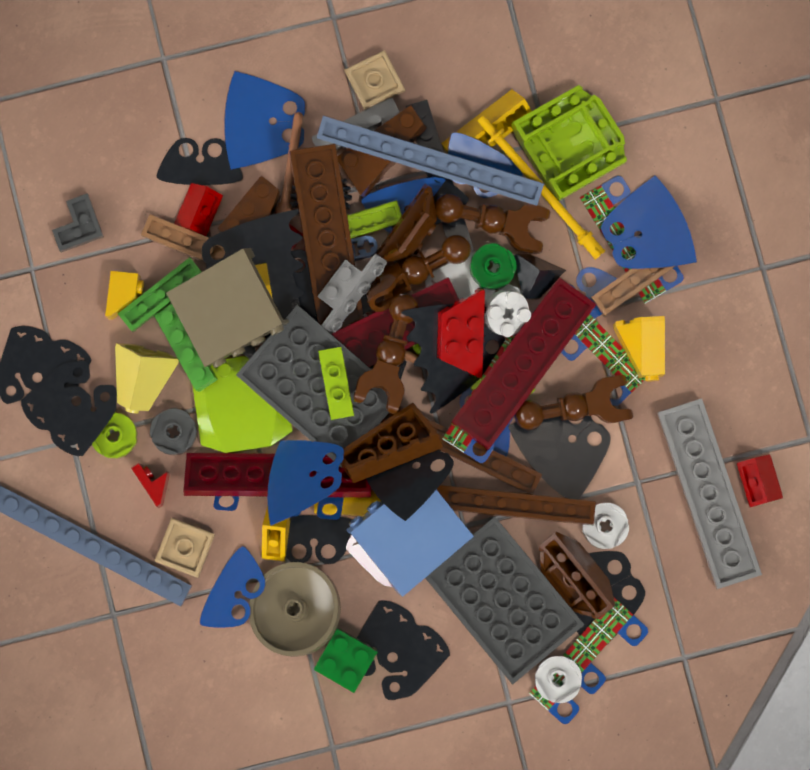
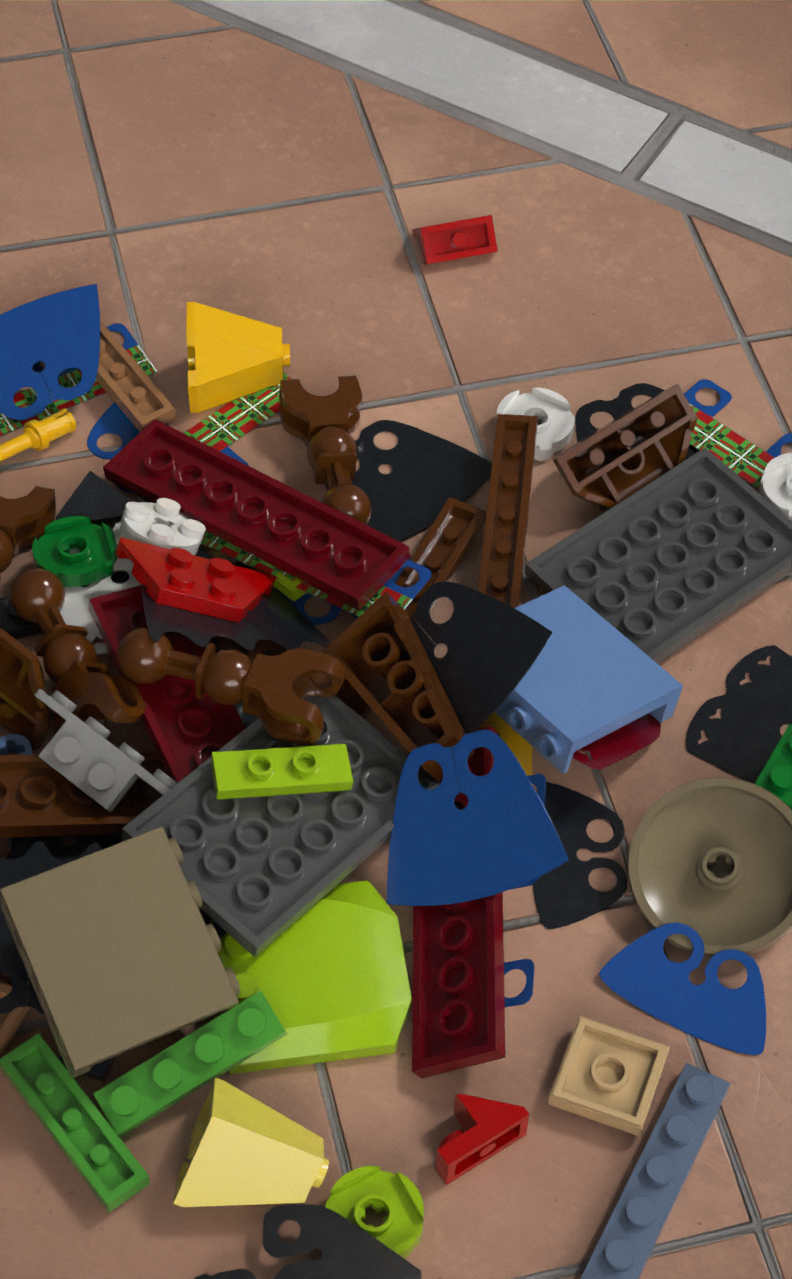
camera: 90 degrees left, 30 degrees down
yellow slope [105,271,144,320] -> none
dark grey plate [150,408,197,455] -> none
yellow slope [262,506,290,561] -> none
light grey plate [657,398,762,589] -> none

